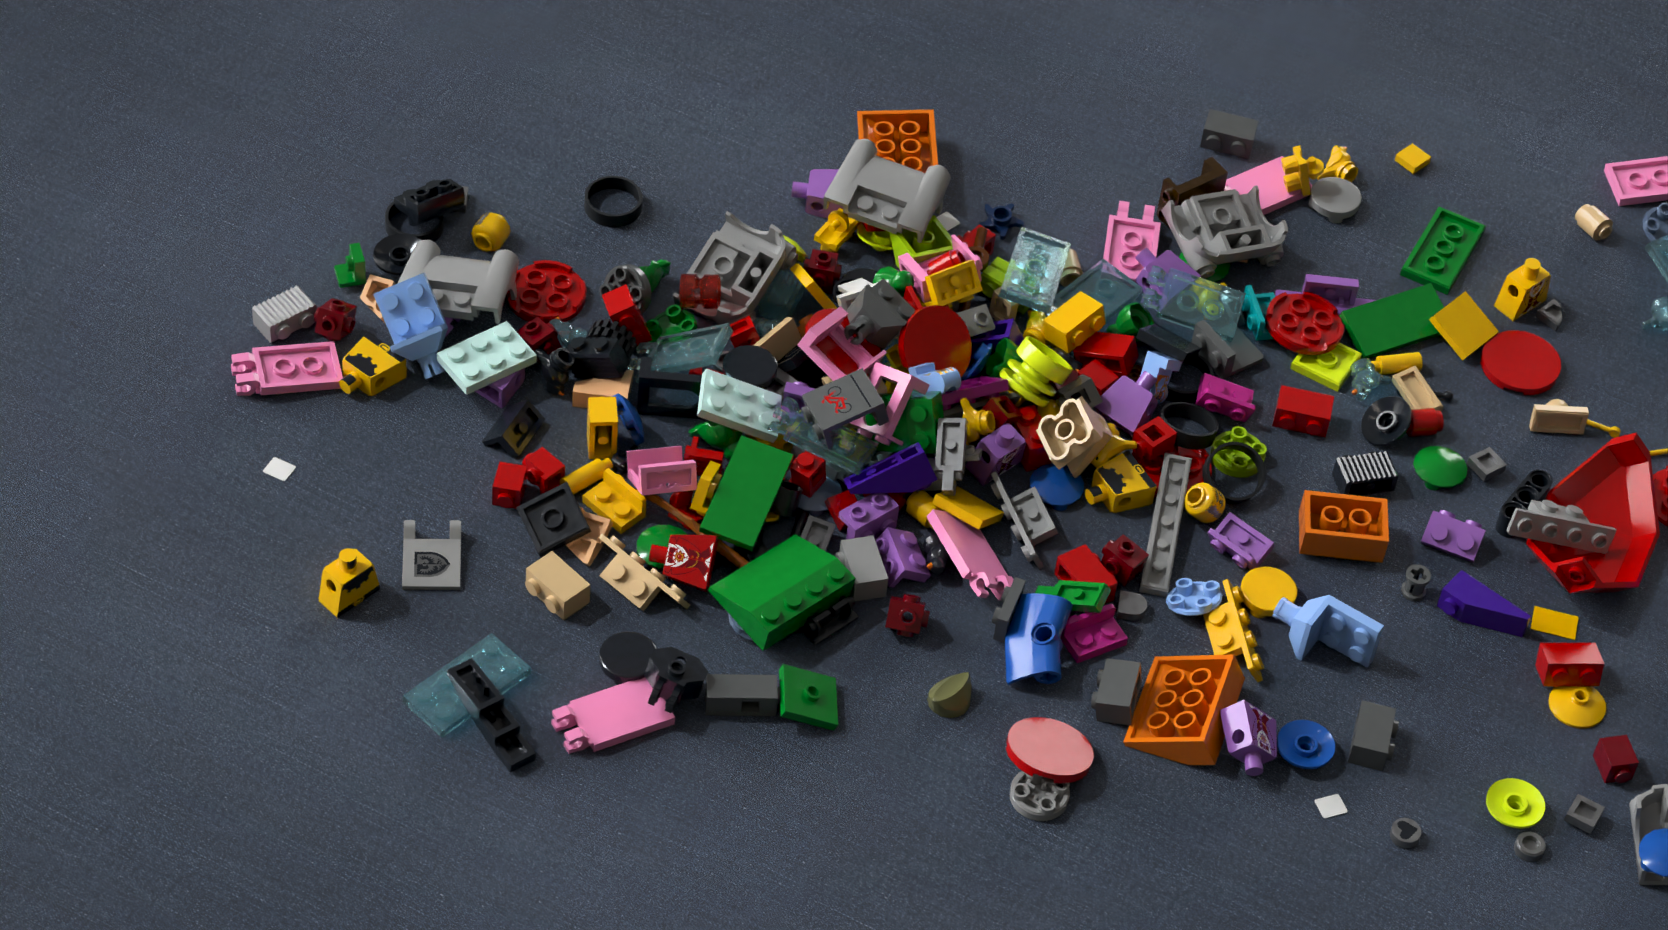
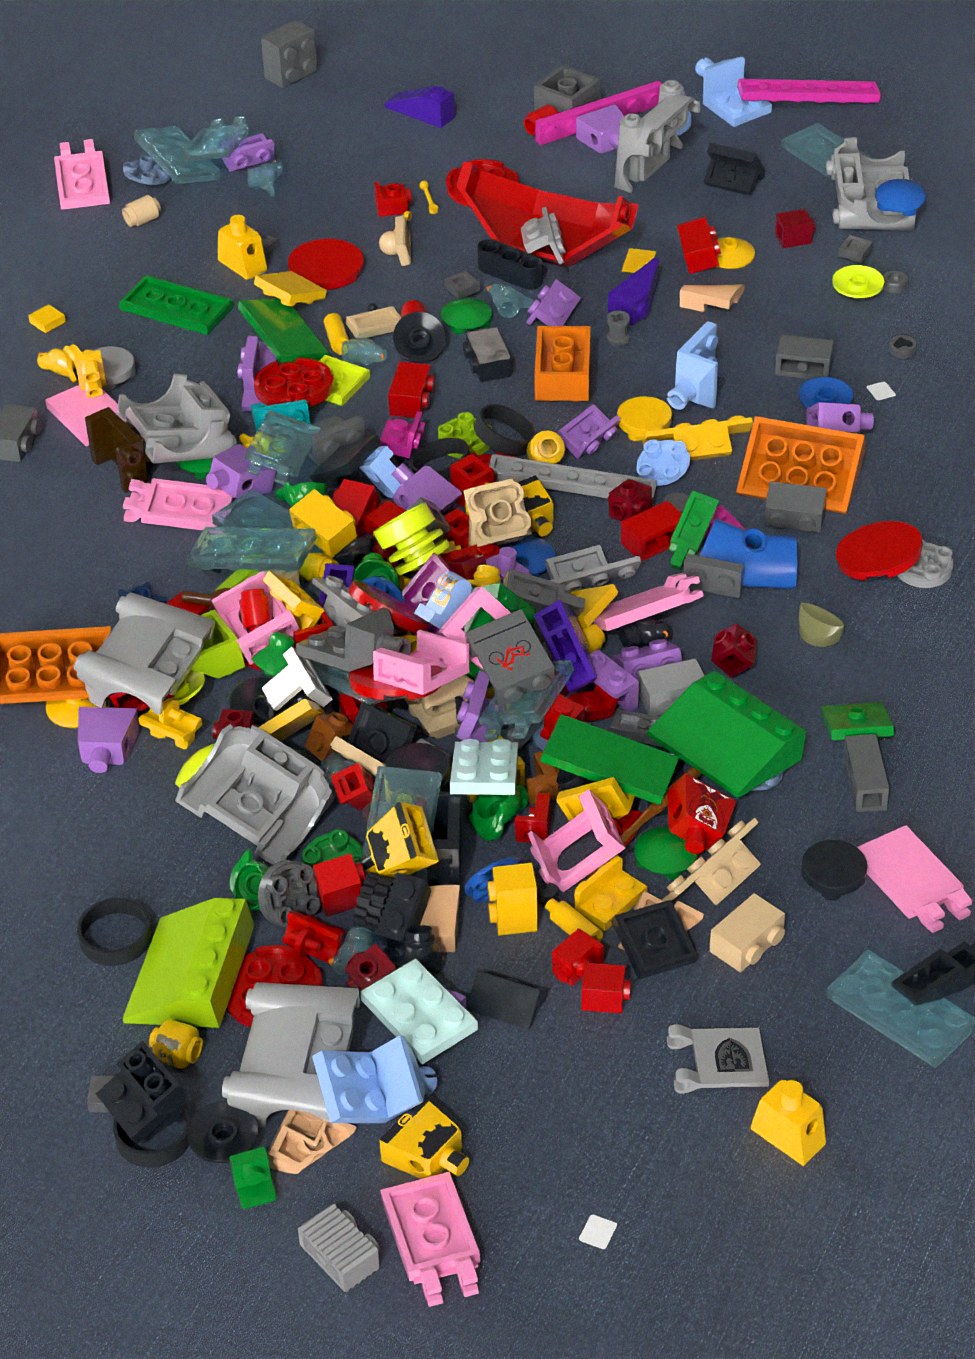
camera: 85 degrees left, 5 degrees down
dark red brick [314,298,357,341] -> none
black hinge [644,647,708,713] -> none
clear red wheel [679,274,721,309] -> none
none -> lime slope [123,898,254,1028]
none -> red hips [282,910,346,964]
none -> yellow torso [362,801,439,878]
none -> red brick [374,182,412,217]
none -> clear light blue animal [487,282,534,318]
none -> light nougat slope [680,284,745,312]

